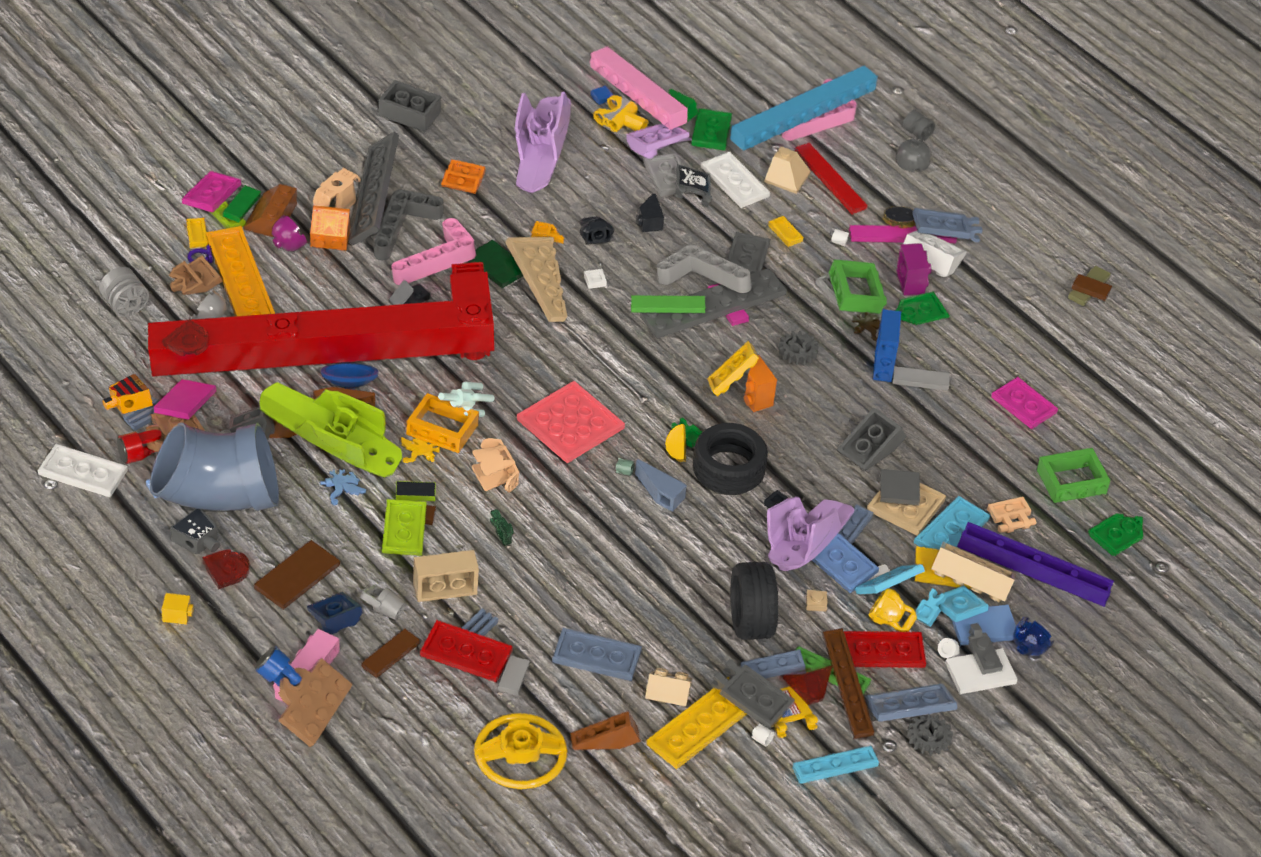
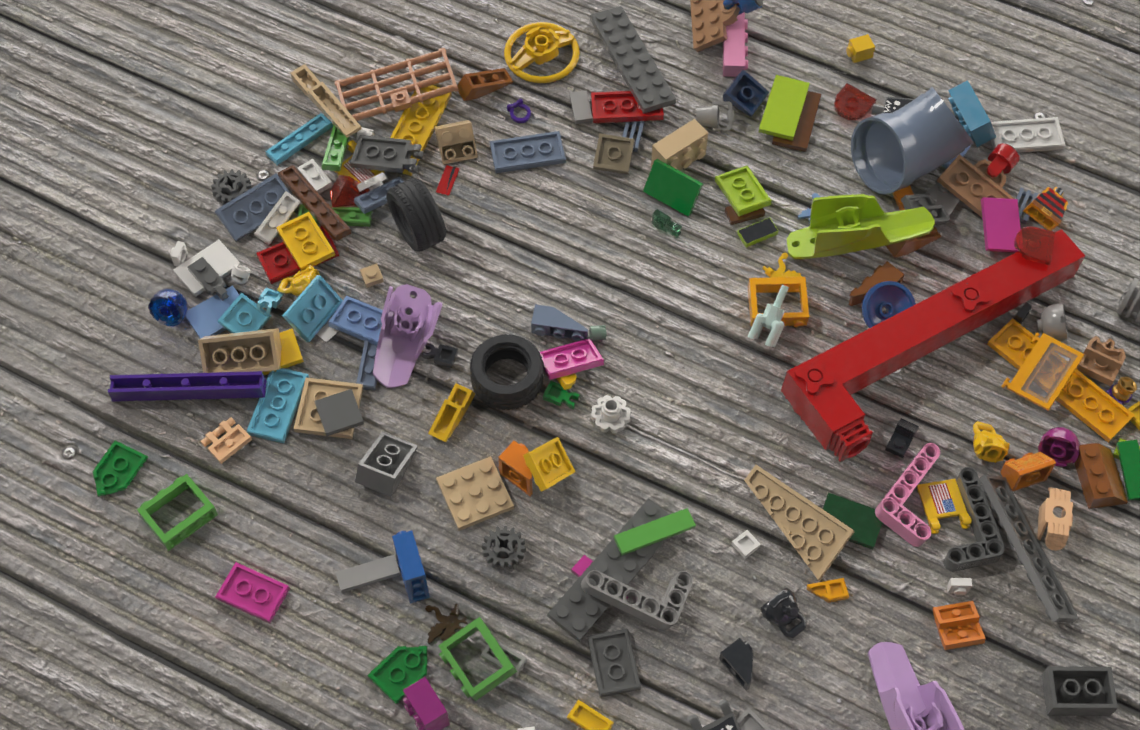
camera: 160 degrees right, 15 degrees up
reddish brown tile [362,629,420,679] -> none
light nougat piece [472,438,519,492] -> none
coral plate [517,381,625,463] -> none
none -> white plate [170,241,188,267]
none -> white tile [254,191,301,245]
none -> yellow plate [276,212,335,271]
none -> tan slope [290,64,362,138]
none -> white plate [298,159,333,194]
none -> bright green tile [322,125,350,171]
none -> nougat door [334,48,459,121]
none -> white plate [357,172,387,192]
none -> yellow slope [428,383,475,442]
none -> red sticker [436,165,459,195]
none -> tan plate [436,456,514,531]
none -> dark purple piece [507,98,531,123]
none -> dark pink tile [540,338,604,380]
none -> dark grey plate [590,6,676,114]
none -> white plant [591,395,631,433]
none -> dark tan plate [593,133,635,174]
none -> green tile [643,159,703,216]
none -> lime tile [758,75,810,141]
none -> yellow flag [917,479,972,534]
none -> white plate [947,578,972,596]
none -> dark azure brick [948,80,996,147]
none -> yellow piece [973,421,1010,463]
none -> piece [1001,332,1085,411]
none -> pearl gold wheel [1112,377,1137,401]

